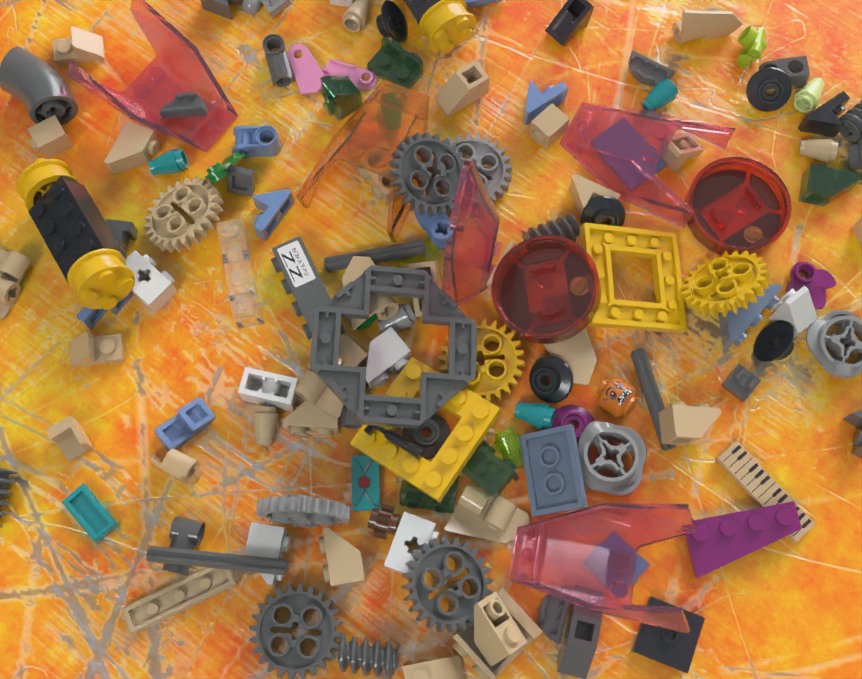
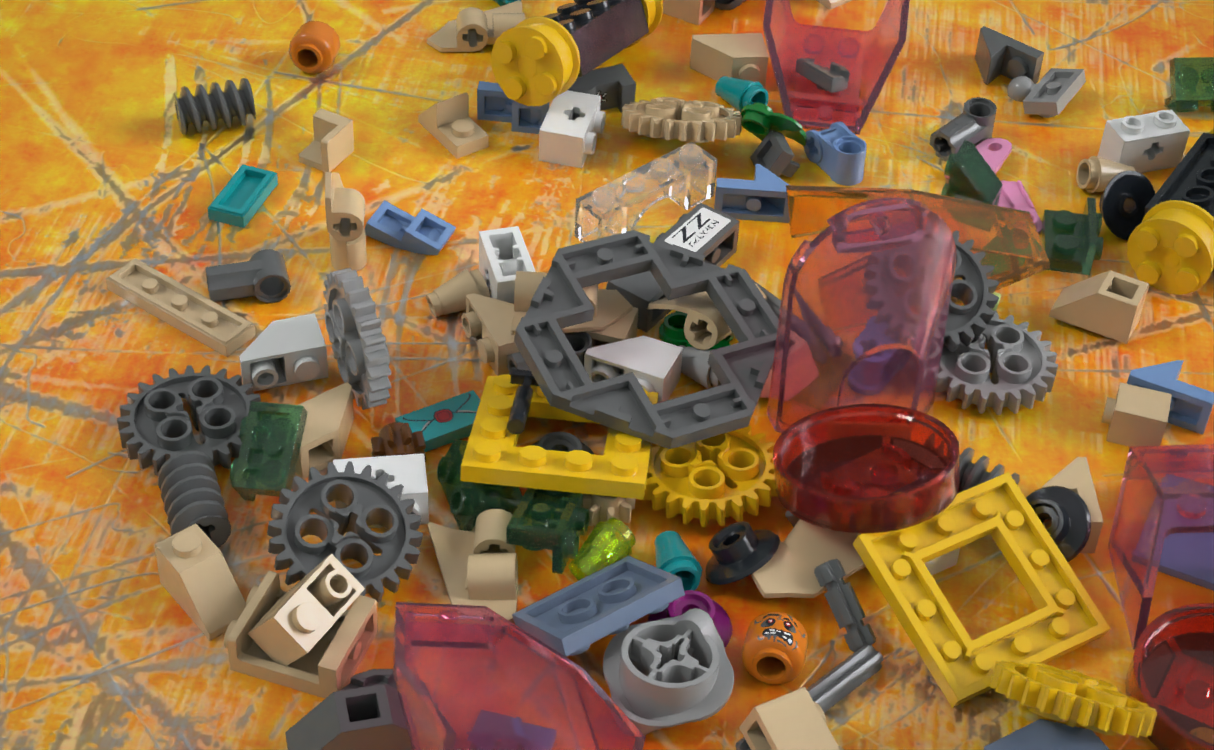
camera: 60 degrees right, 30 degrees down
dark grey axle [146,546,288,575] -> none
none -> clear green bracket [230,401,308,501]
none -> dark grey axle [814,559,876,652]

